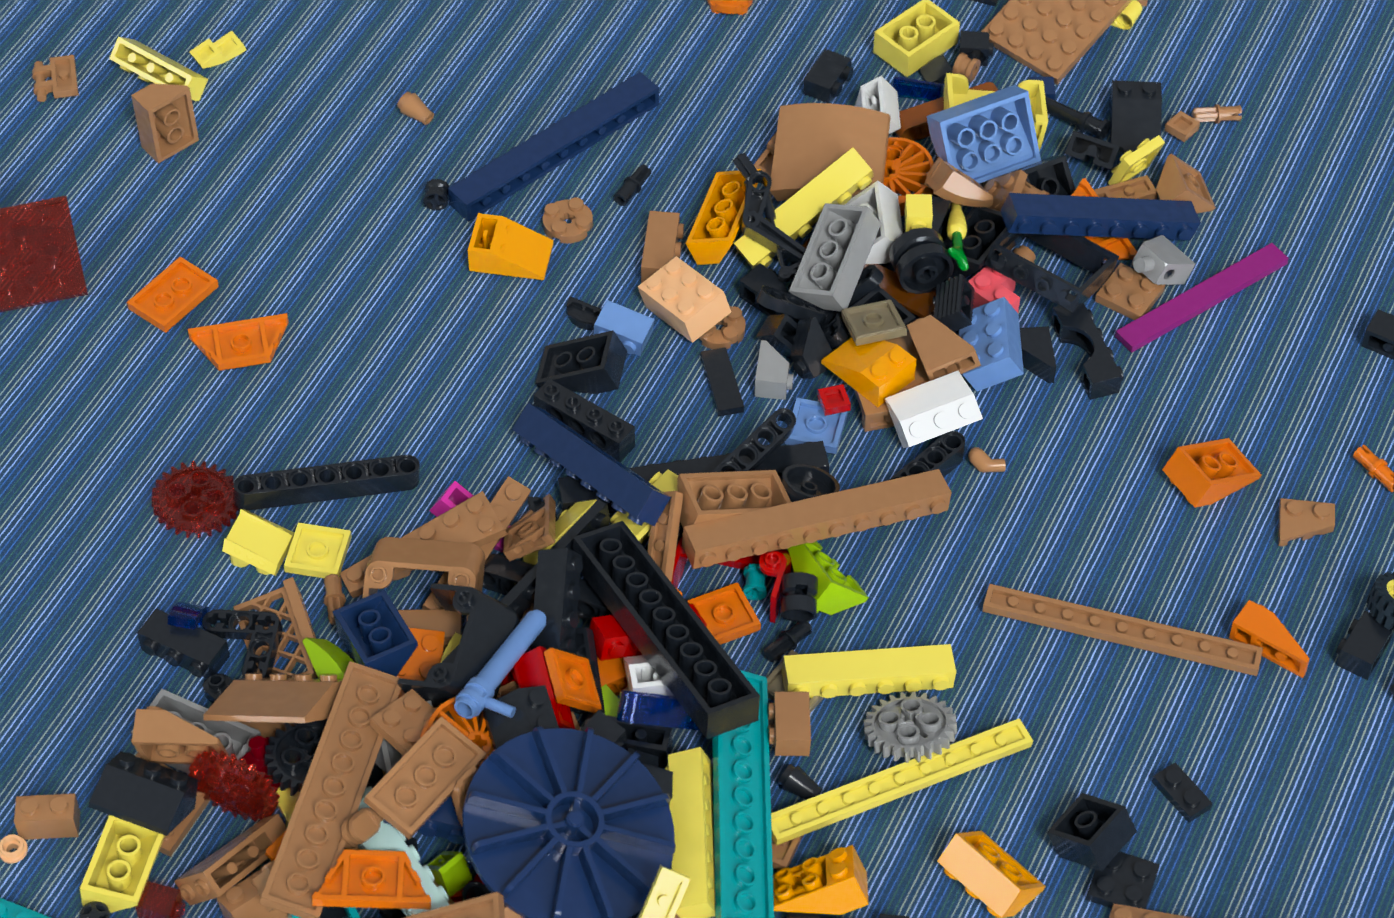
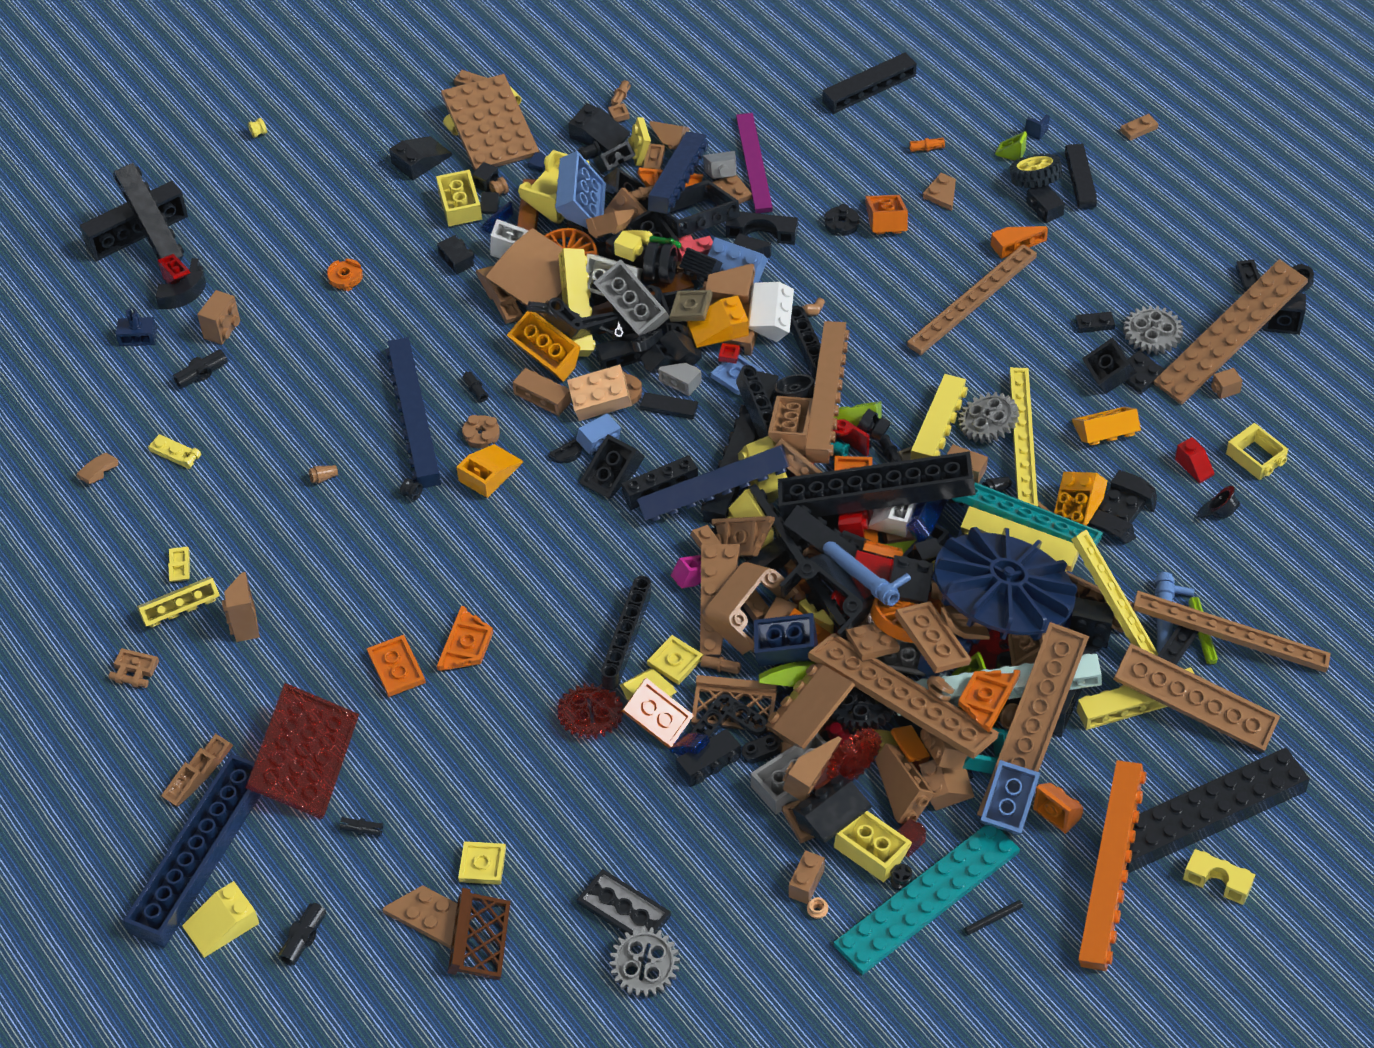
camera: 60 degrees left, 0 degrees up
none -> plate [622,678,694,748]
none -> black plate [825,204,859,236]
none -> light grey gear [1123,305,1183,355]

